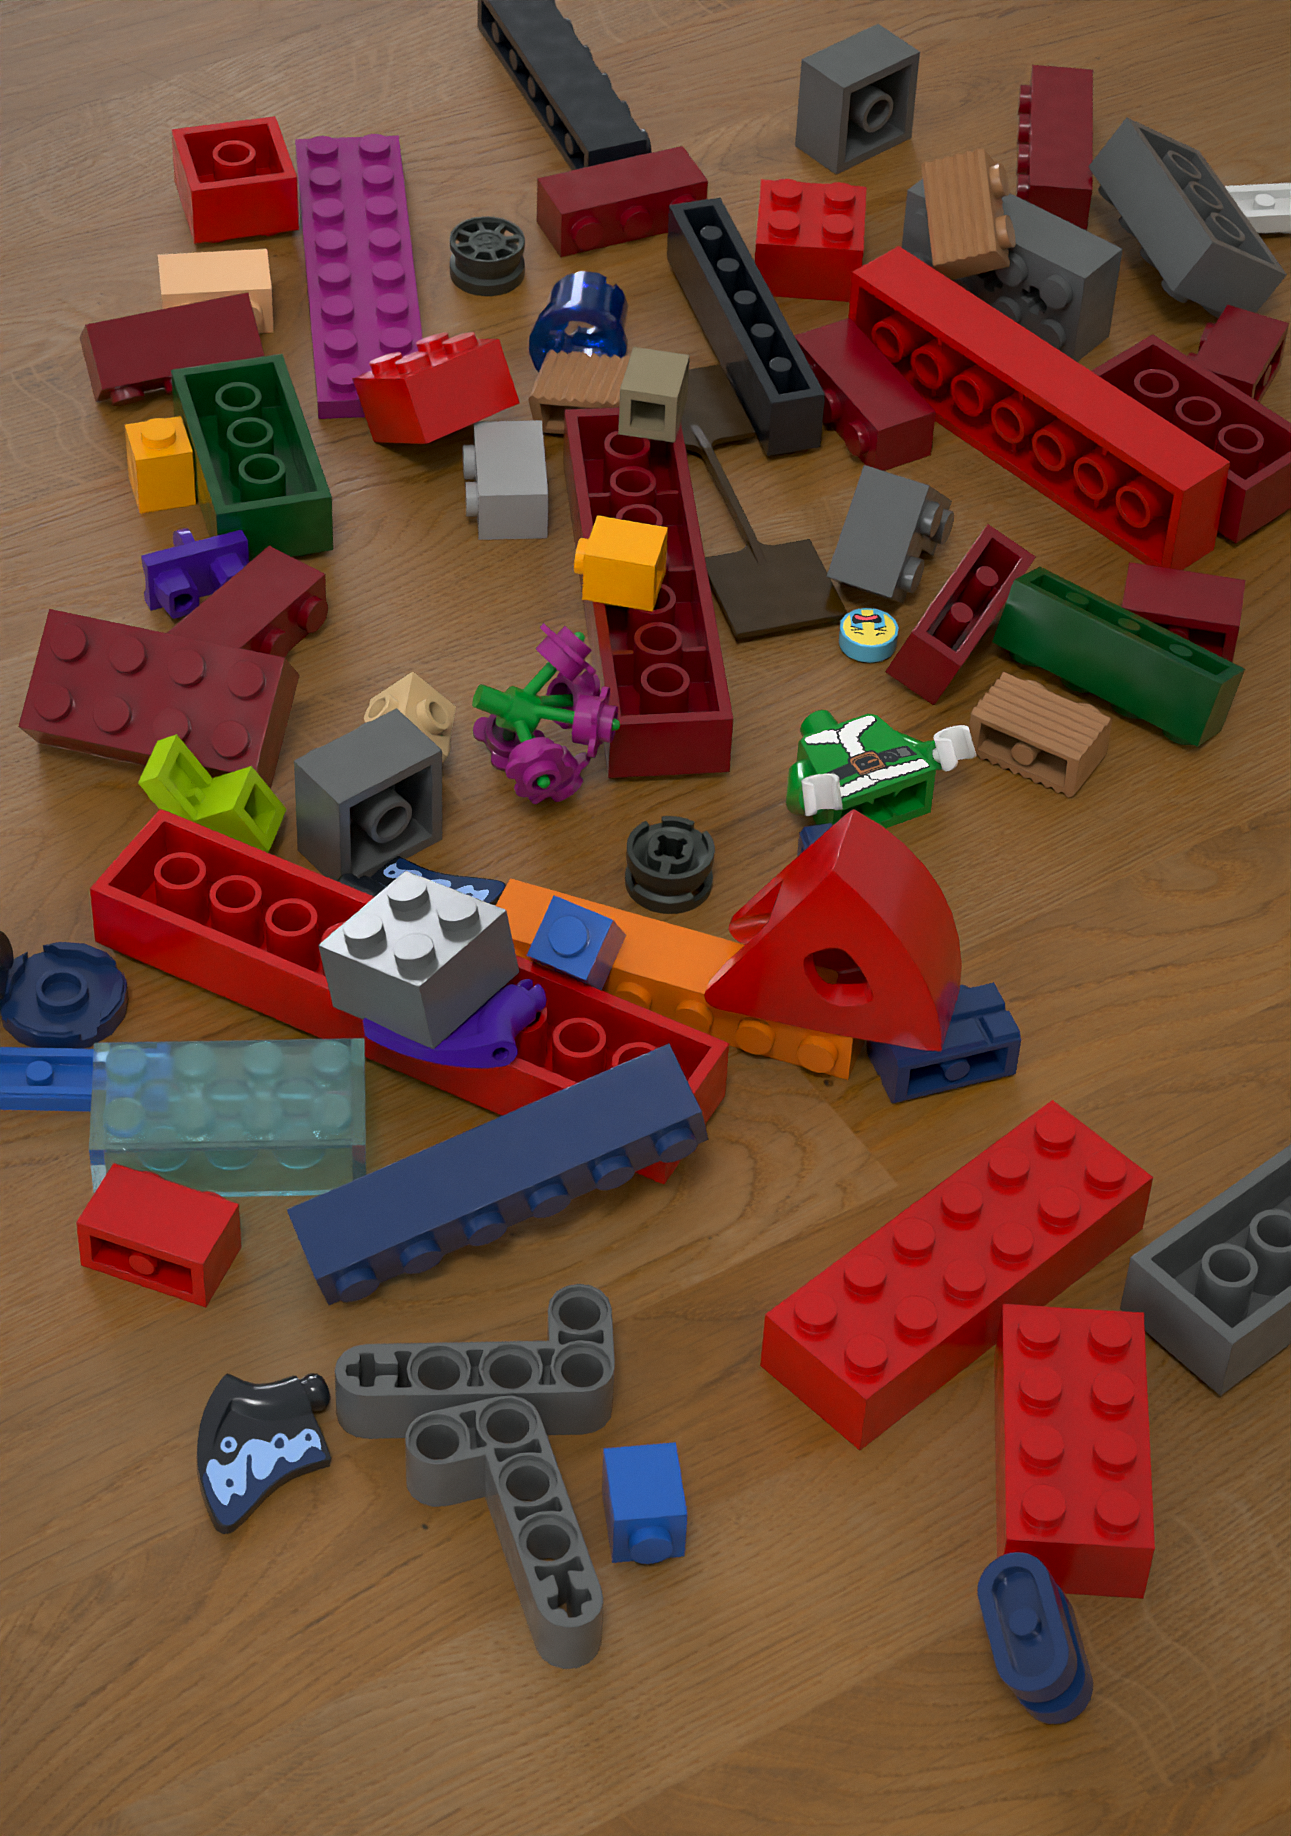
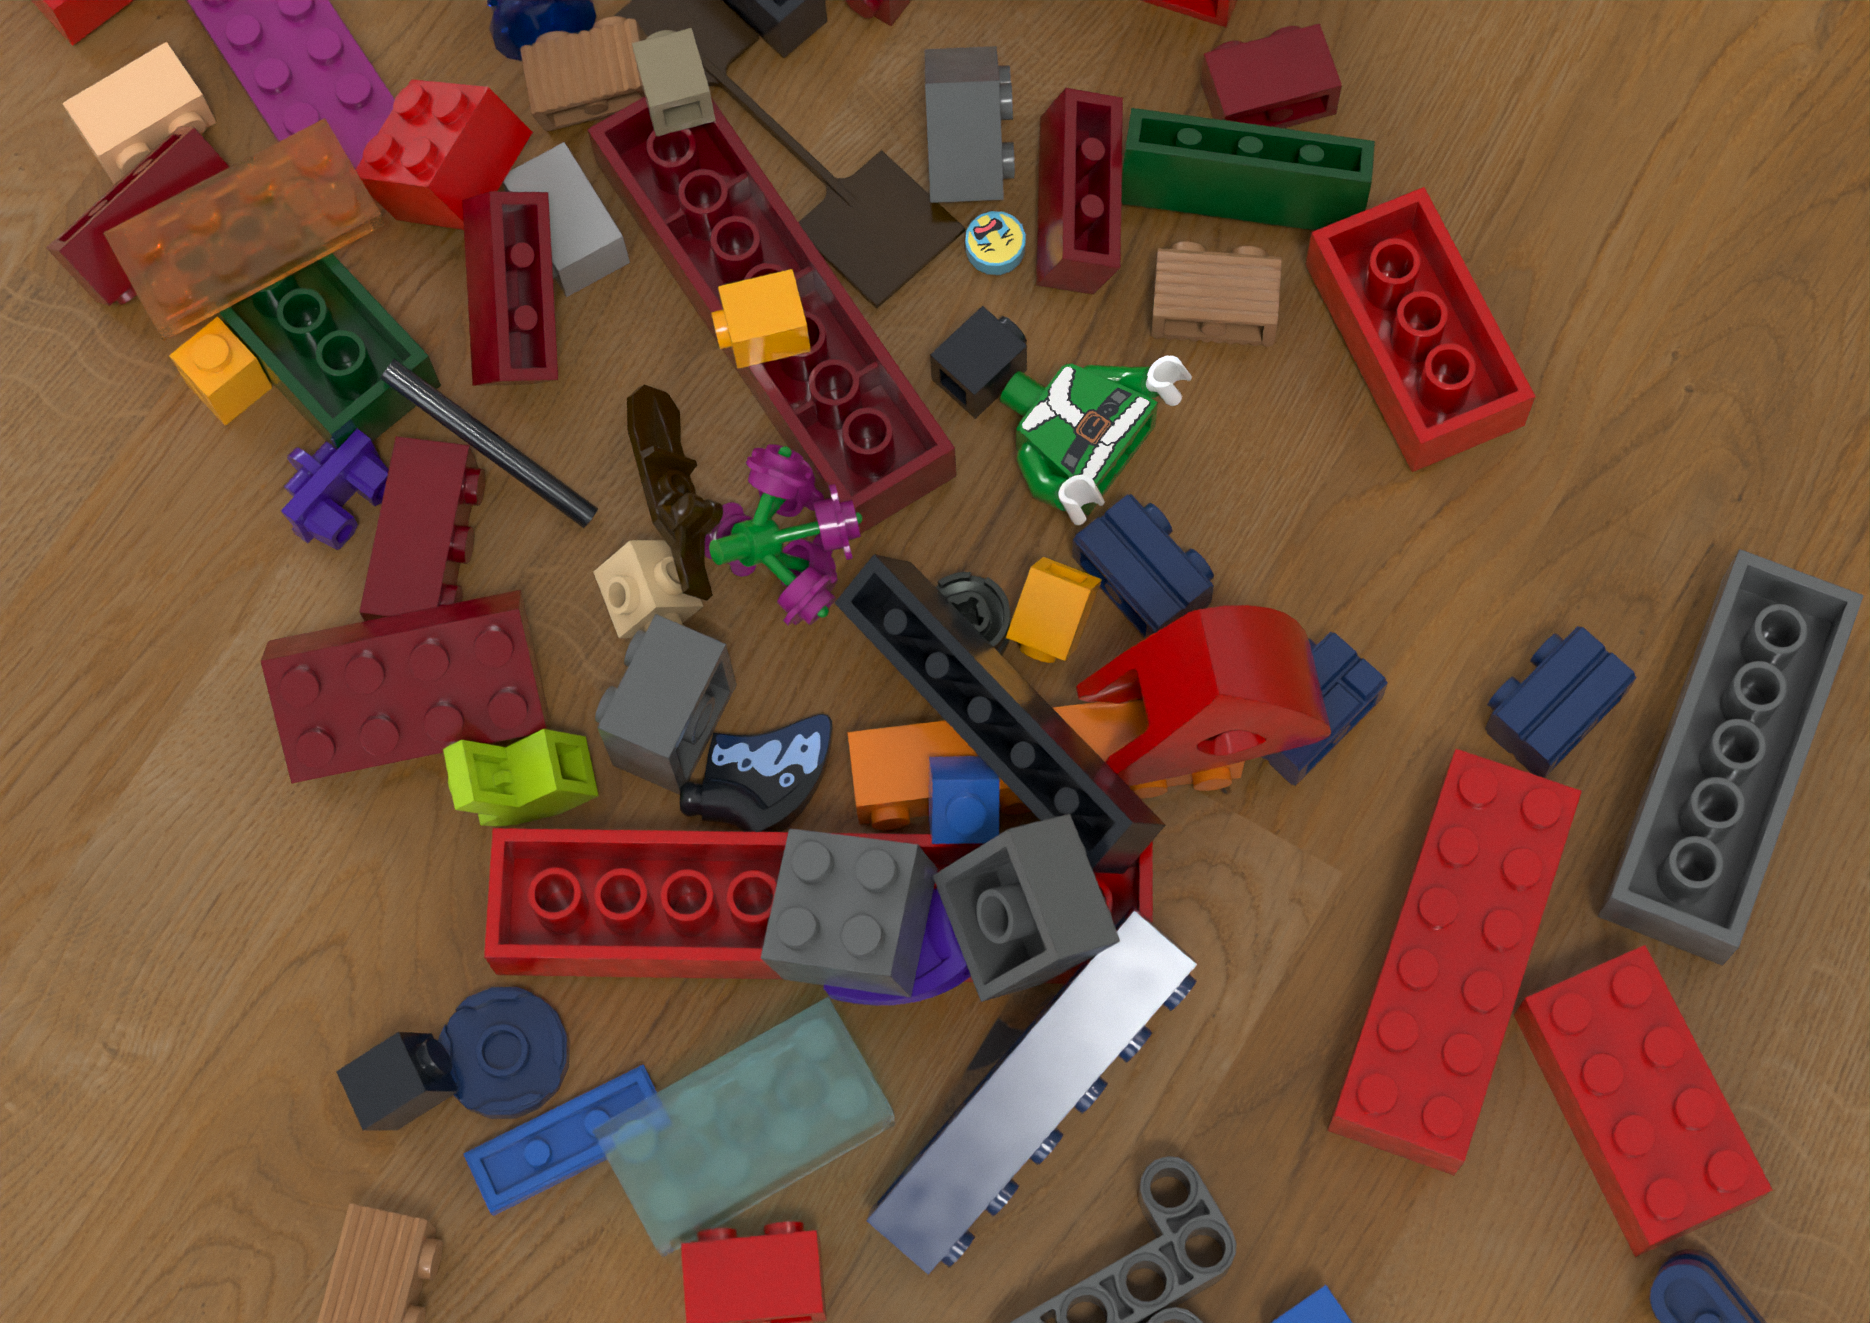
camera: 20 degrees left, 25 degrees up
none -> clear orange plate [104,118,385,341]
none -> black bar [379,359,598,528]
none -> dark red brick [462,191,558,386]
none -> dark brown piece [627,384,723,601]
none -> black brick [835,554,1166,874]
none -> black brick [930,306,1027,419]
none -> dark grey brick [933,814,1120,1002]
none -> light orange brick [1006,557,1102,663]
none -> red brick [1305,187,1536,472]
none -> dark blue brick [1485,626,1637,778]

